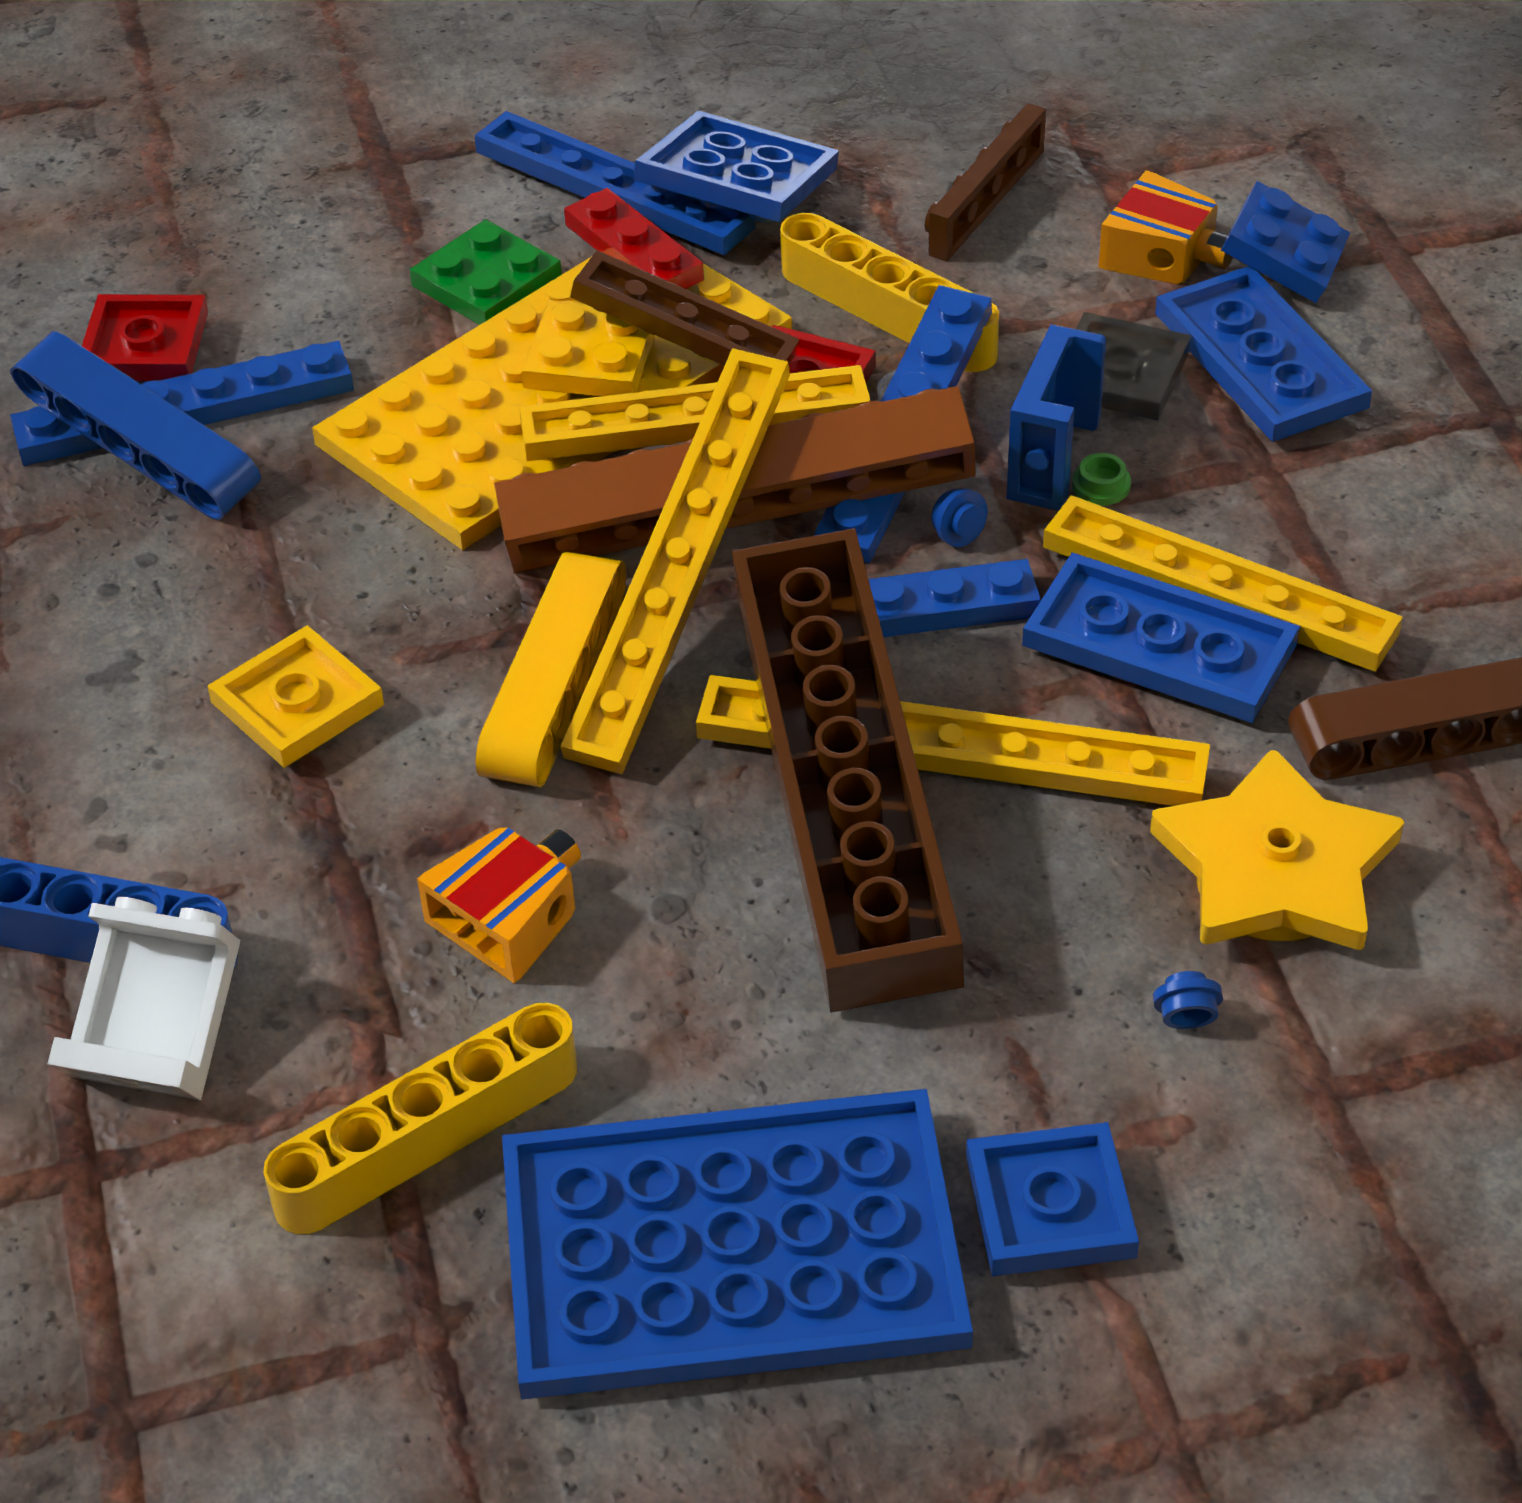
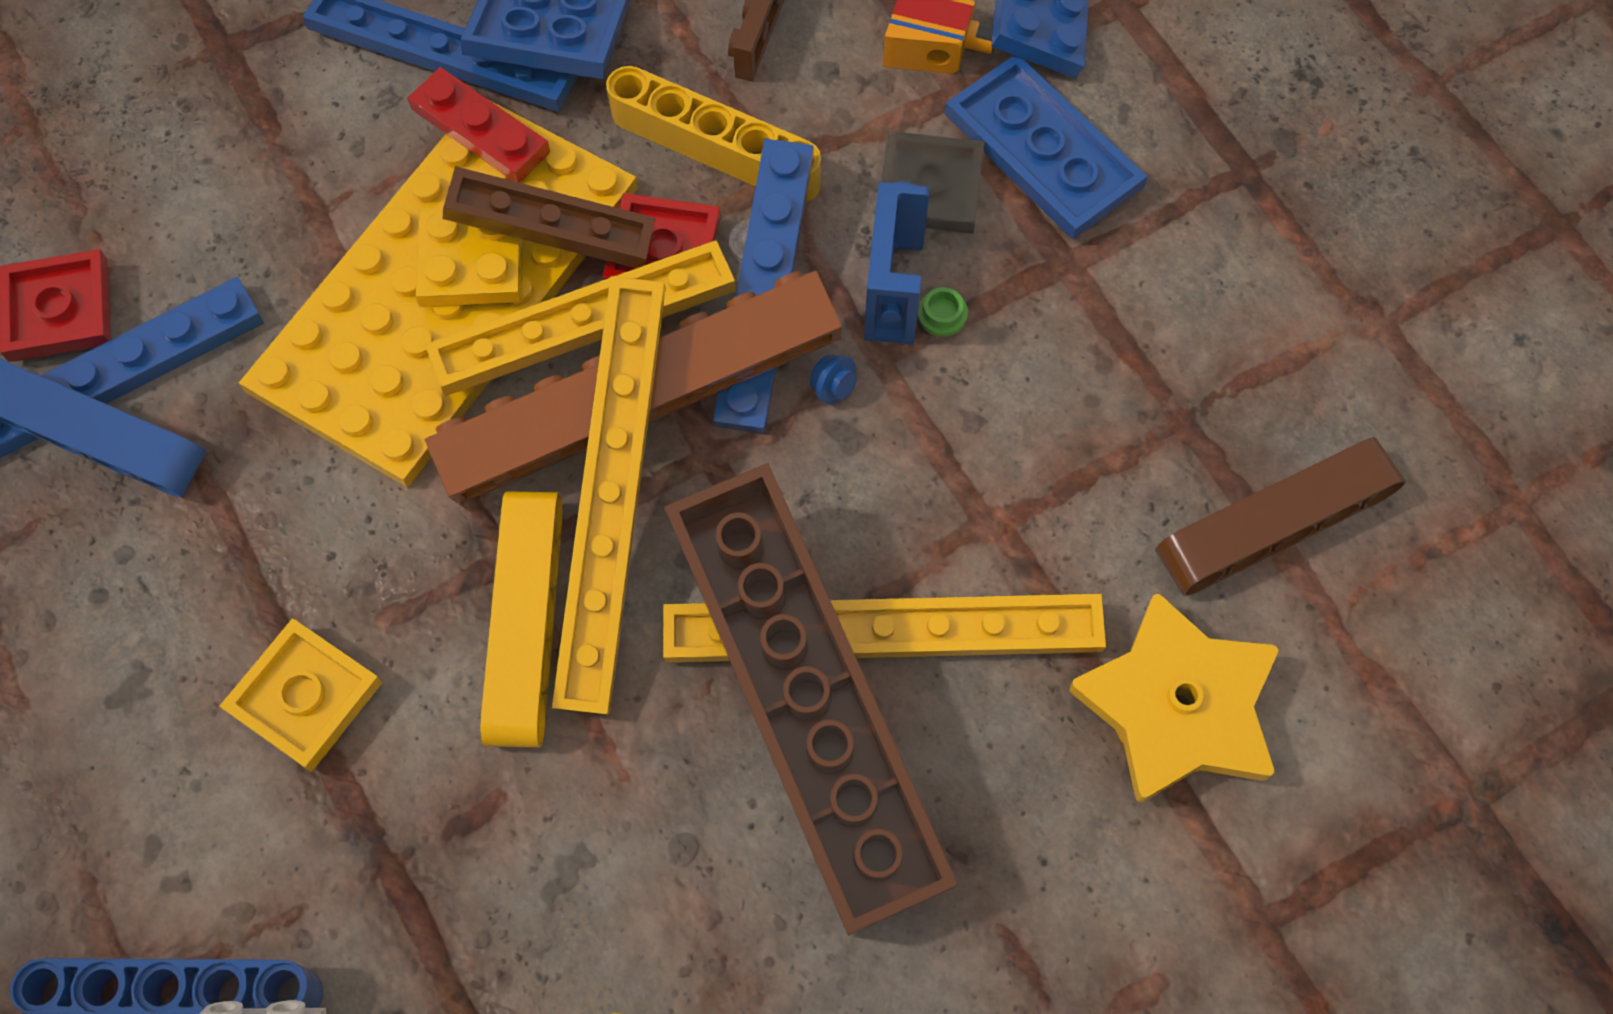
camera: 15 degrees left, 20 degrees up
green plate [409,219,562,325] -> none
light orange torso [417,828,581,984] -> none
blue plate [868,559,1041,637] -> none
blue plate [1022,552,1300,723] -> none
yellow plate [1043,495,1403,672] -> none
blue plate [1153,971,1223,1029] -> none

